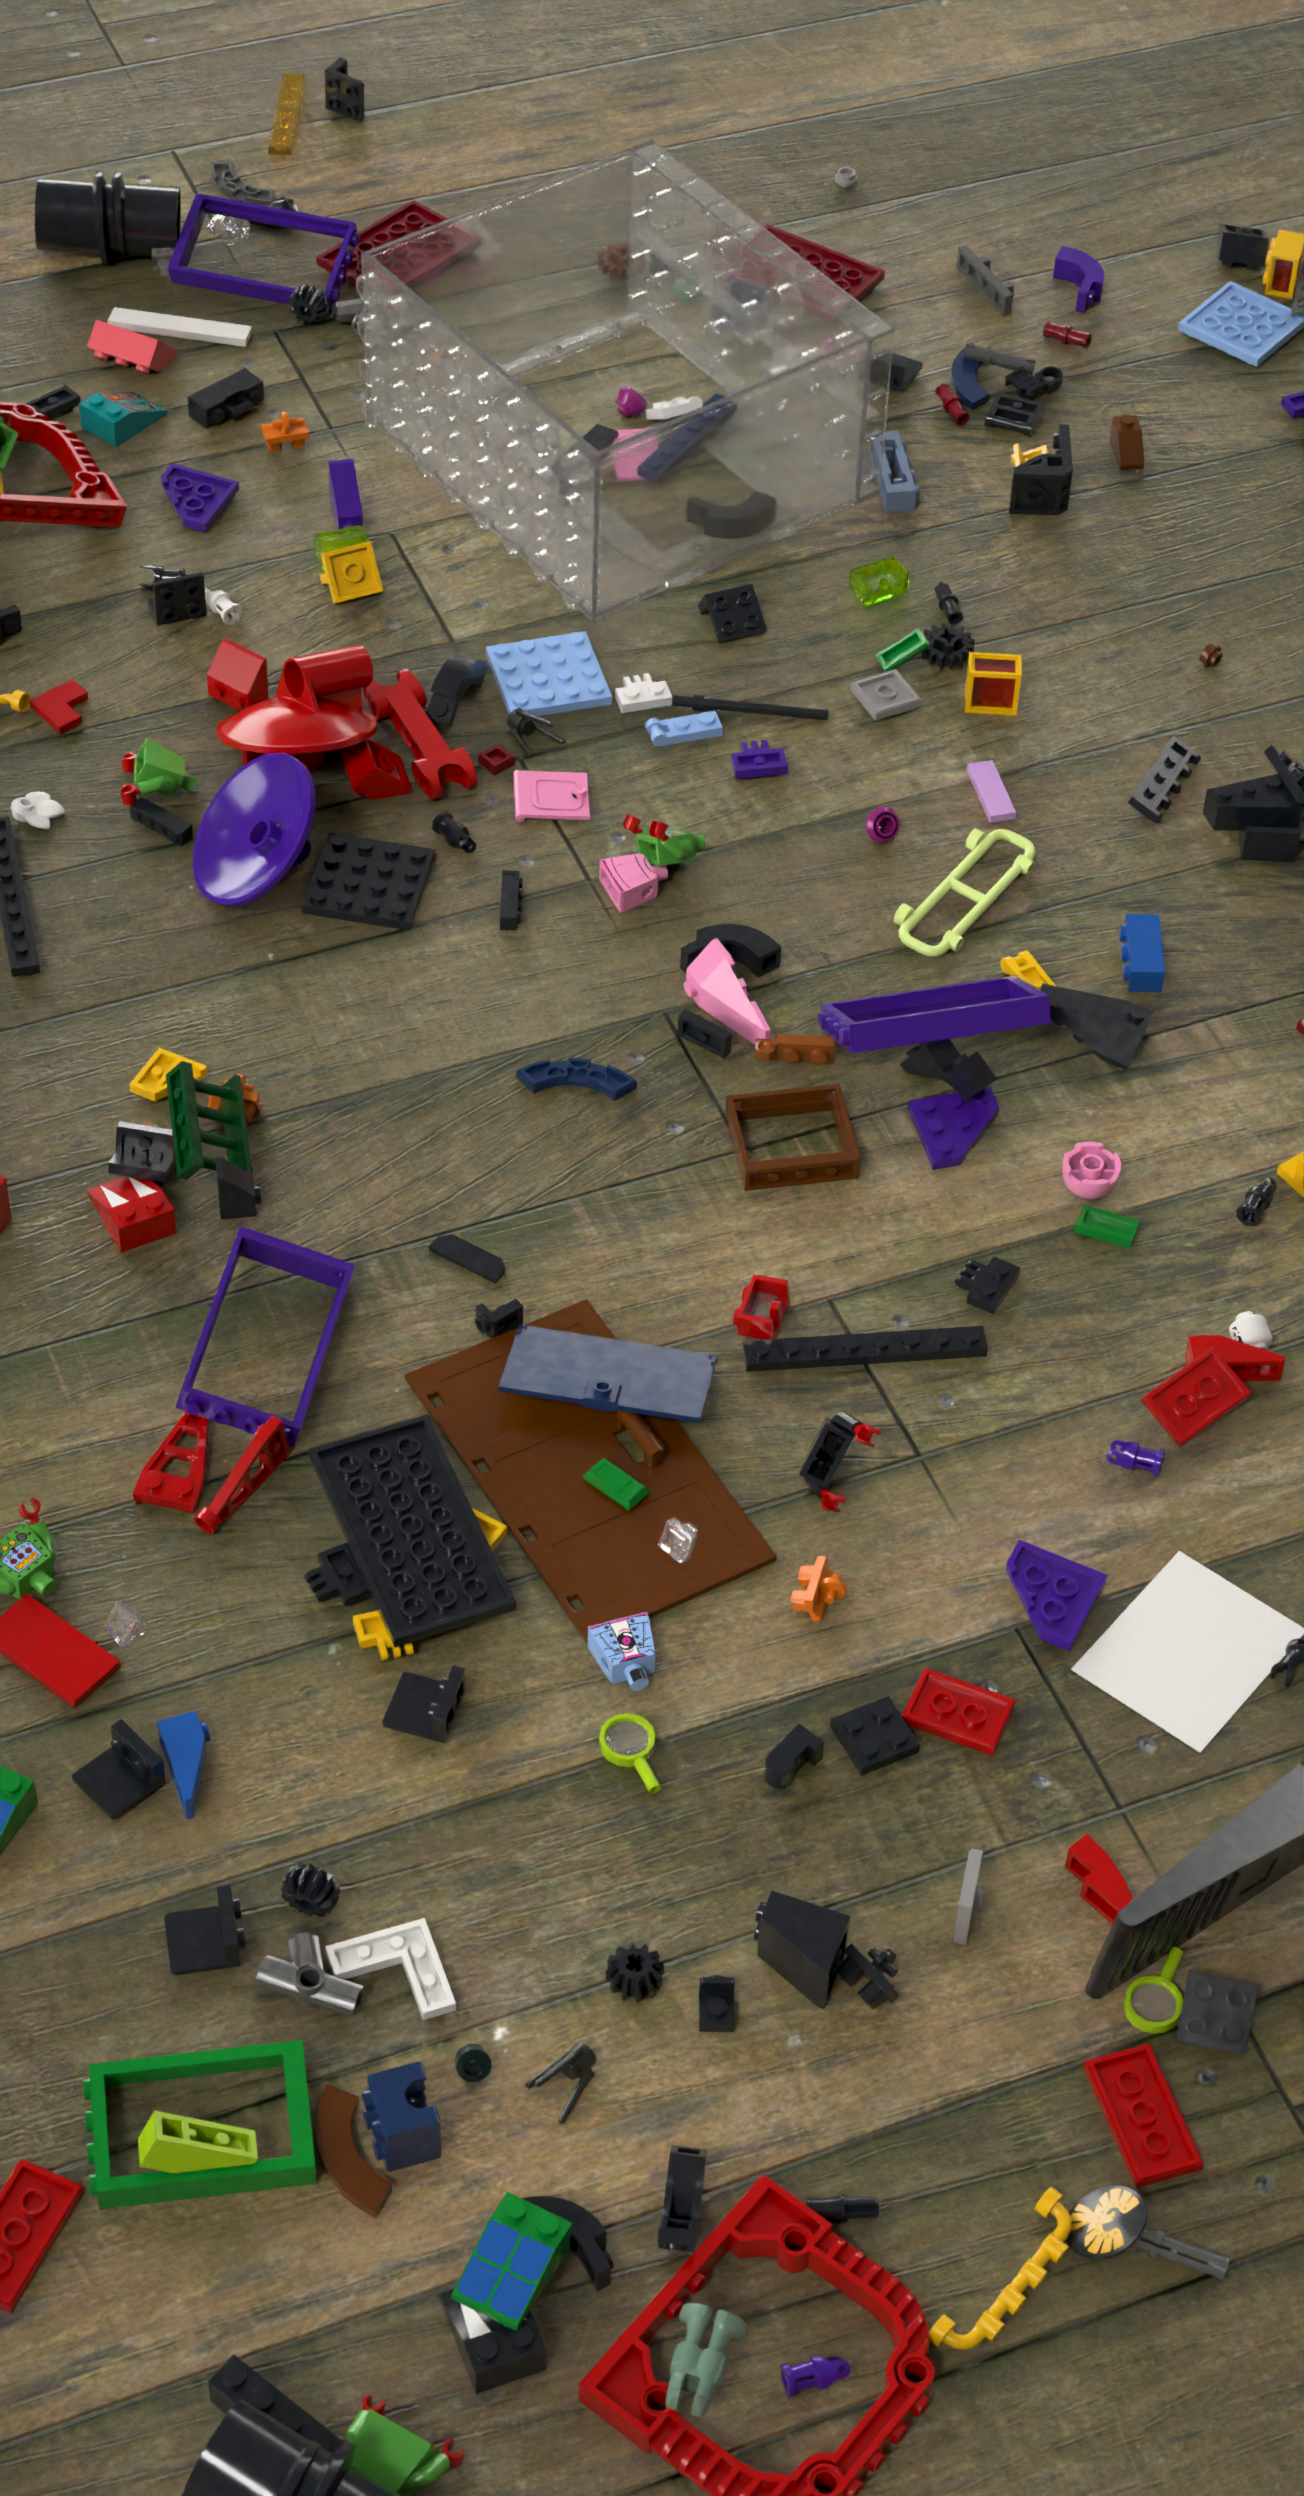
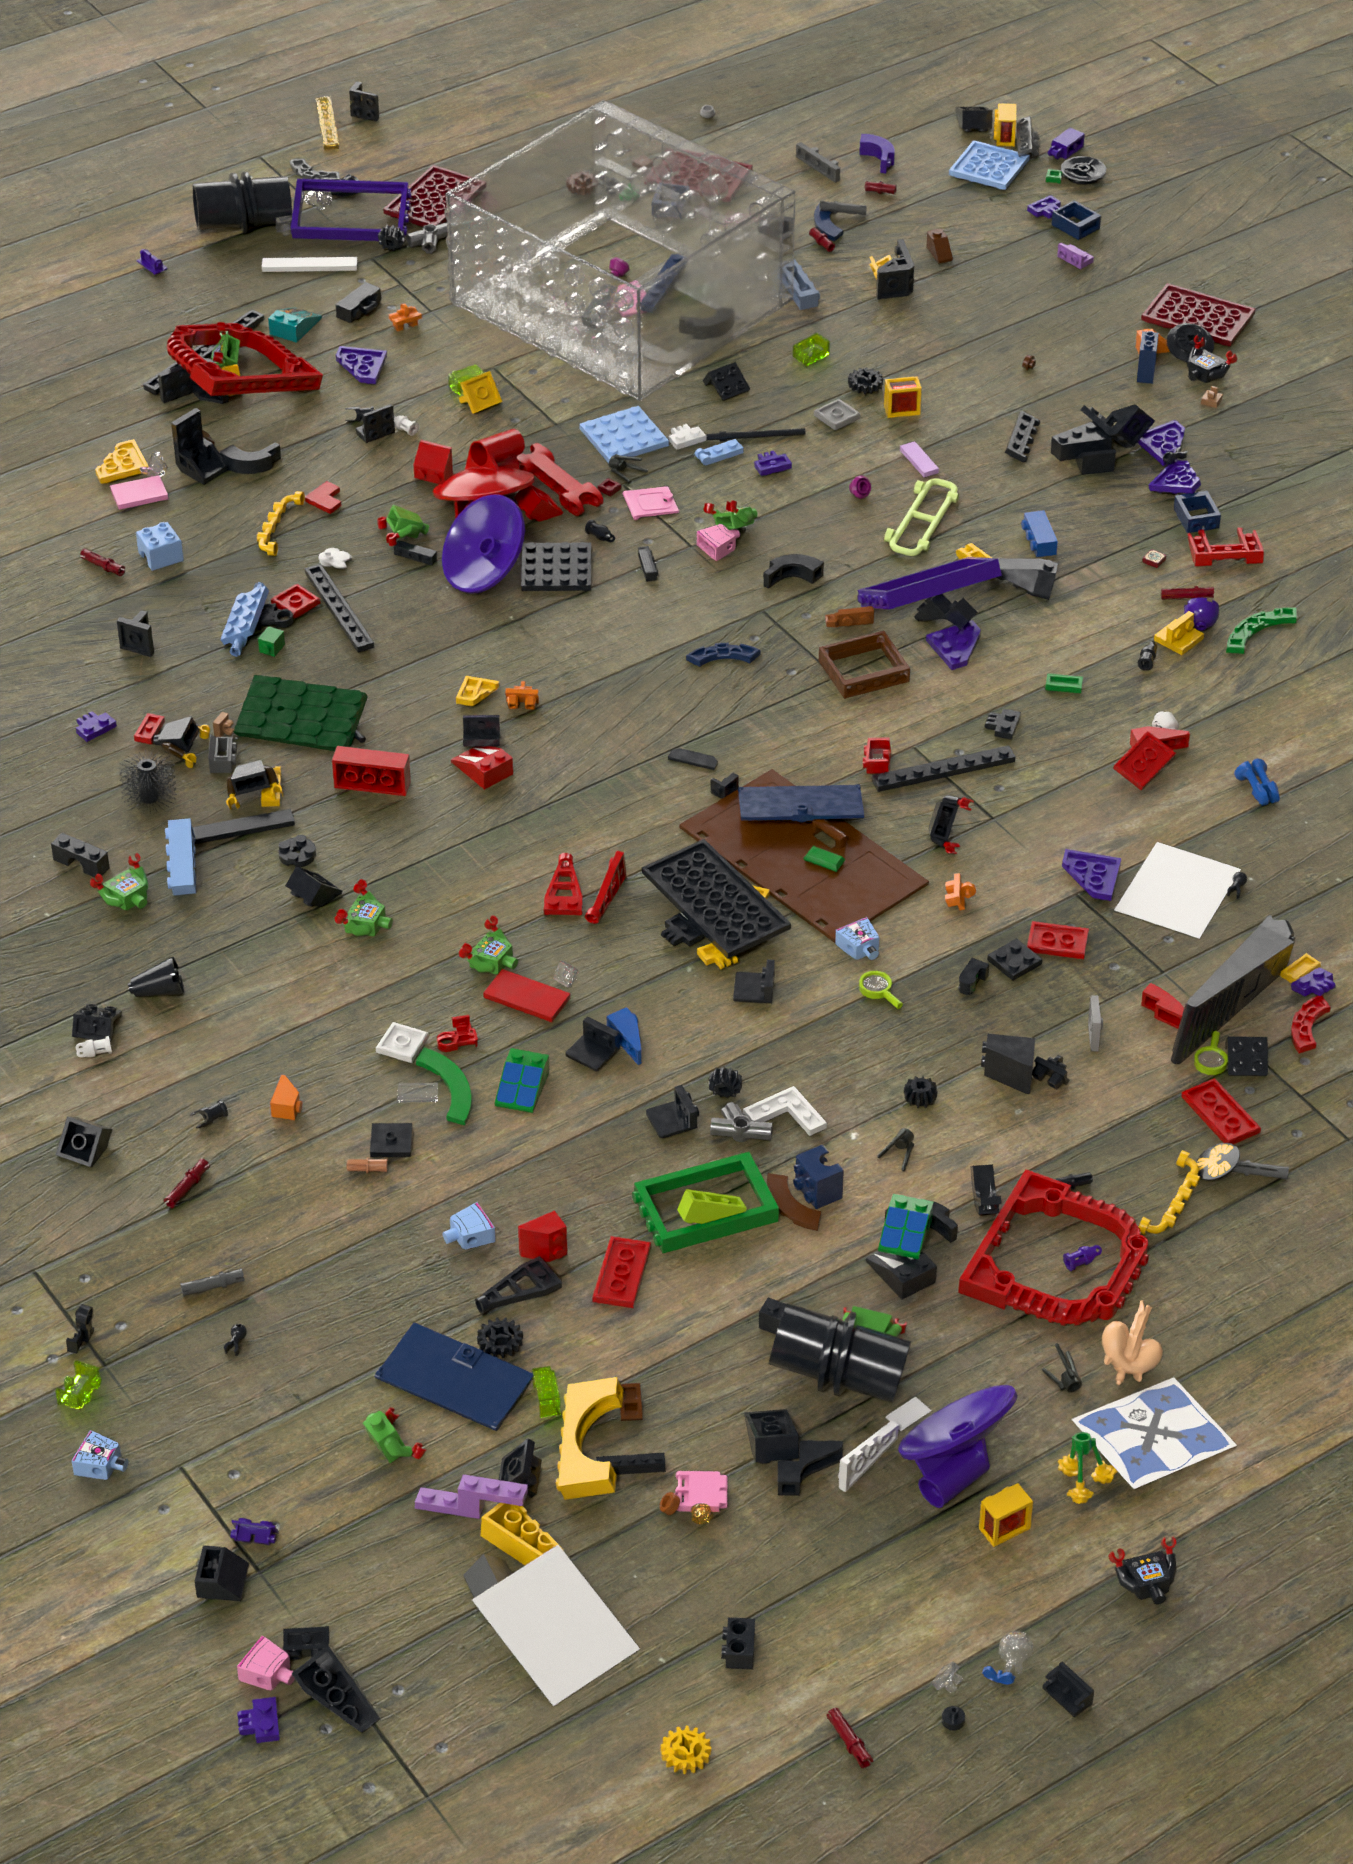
camera: 10 degrees left, 5 degrees down
coral slope [87,320,178,374] -> none
dark green fence [166,1061,253,1180] -> none
dark purple door [175,1226,355,1447] -> none
black slope [216,1157,261,1219] -> none
dark purple slope [328,459,364,538] -> none
black arch [426,652,489,728] -> none
black tile [454,2044,492,2082] -> none
white plate [645,396,703,420] -> none
clear tile [658,1517,699,1564] -> none
sand green piece [666,2303,748,2418] -> none
black plate [678,1009,732,1059] -> none
bright pink wedge [684,938,771,1045] -> none
black bracket [699,1975,735,2032] -> none
green tile [875,628,930,672] -> none
black axle [934,582,963,624] -> none
black plate [985,393,1044,437] -> none
black piece [1005,366,1063,401] -> none
bright pink cylinder [1062,1141,1121,1200] -> none
dark purple piece [1107,1440,1165,1477] -> none

